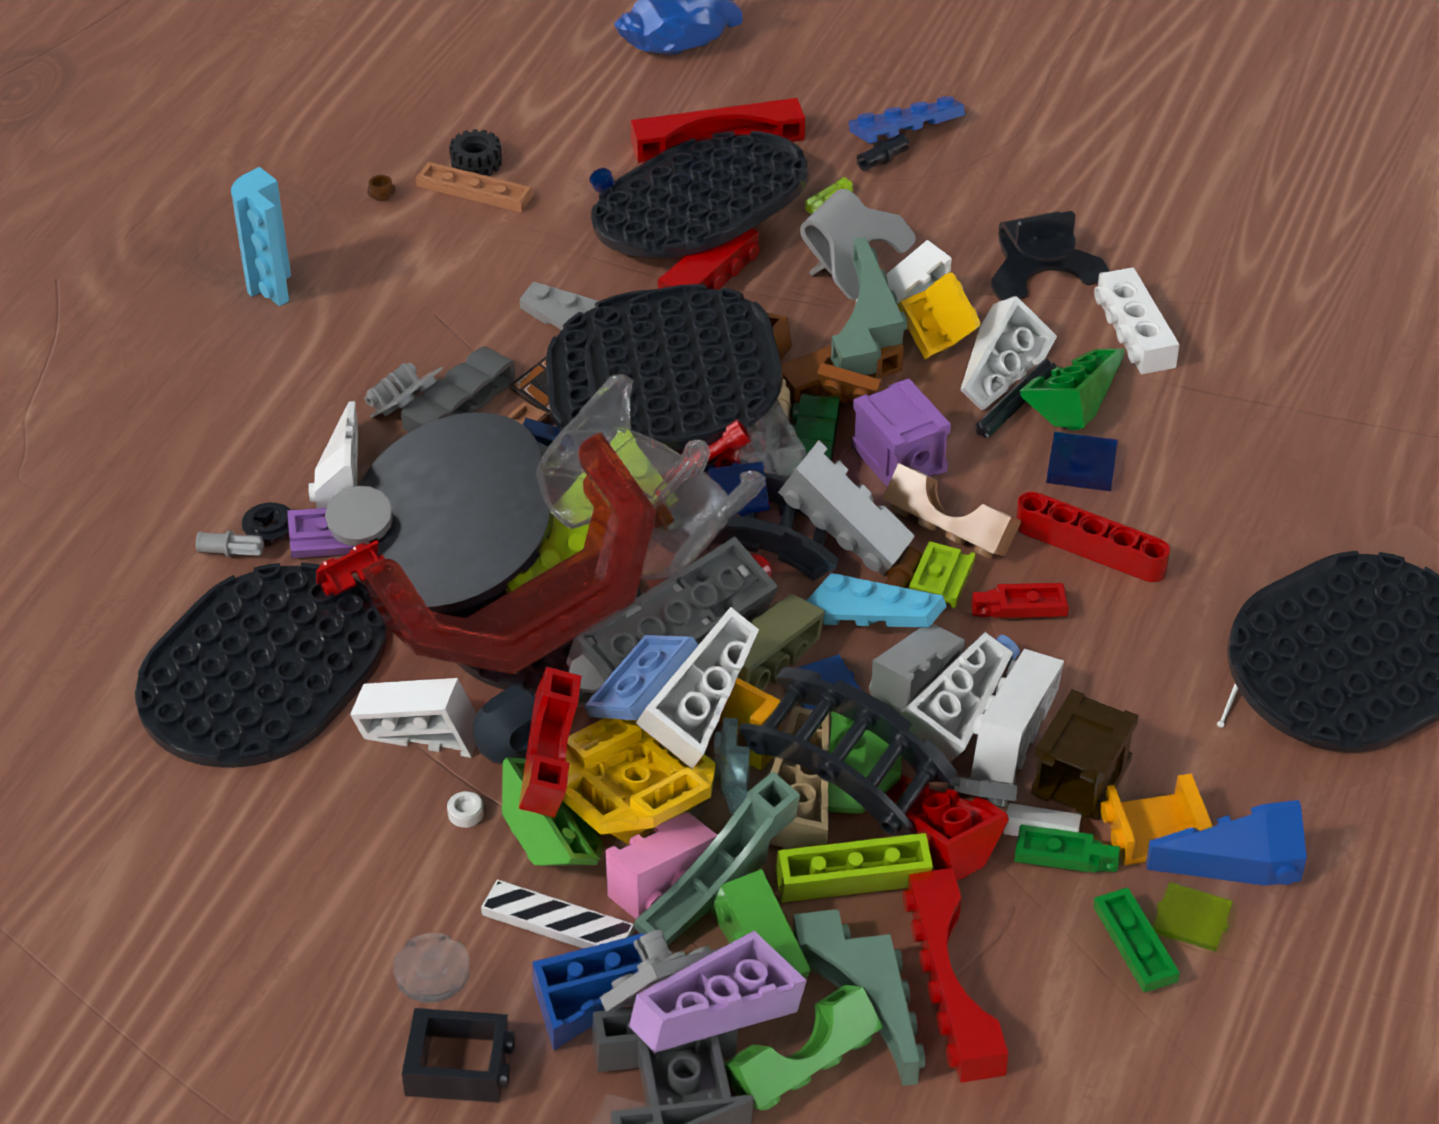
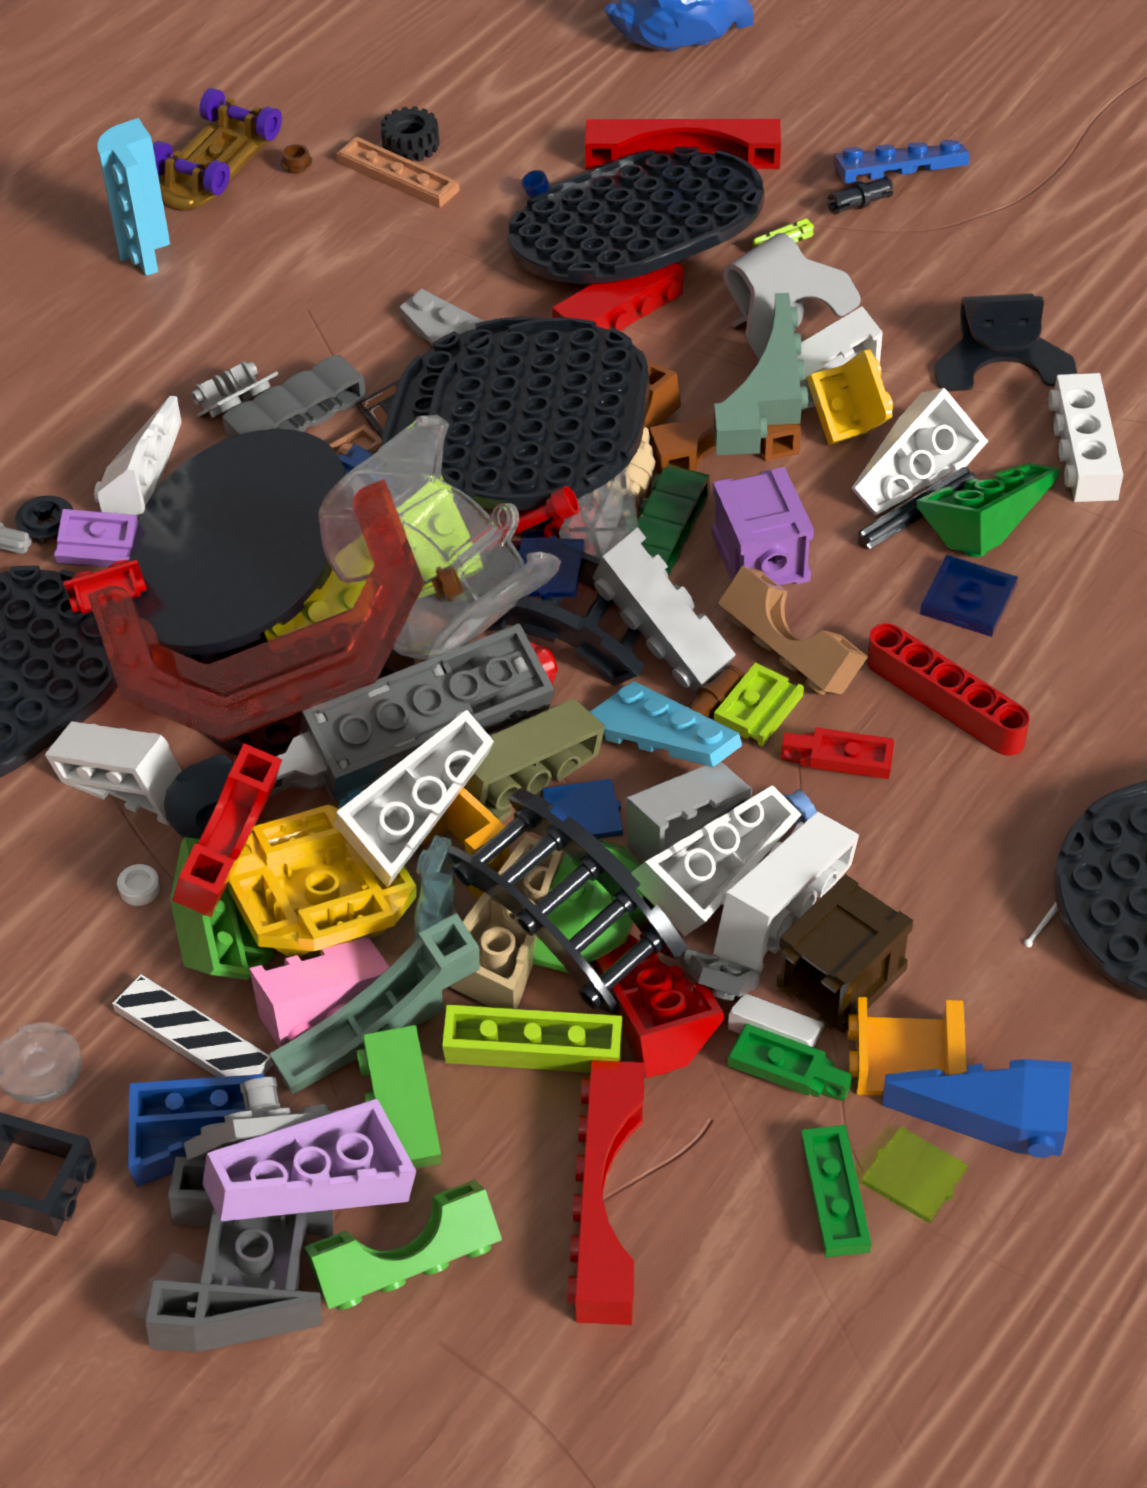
camera: 15 degrees right, 5 degrees up
light grey tile [325,486,393,546] -> none
medium blue tile [584,635,698,720] -> none
sand green arch [793,909,925,1086] -> none
dark orange plate [817,362,885,406] -> none
none -> pearl gold piece [152,88,282,210]

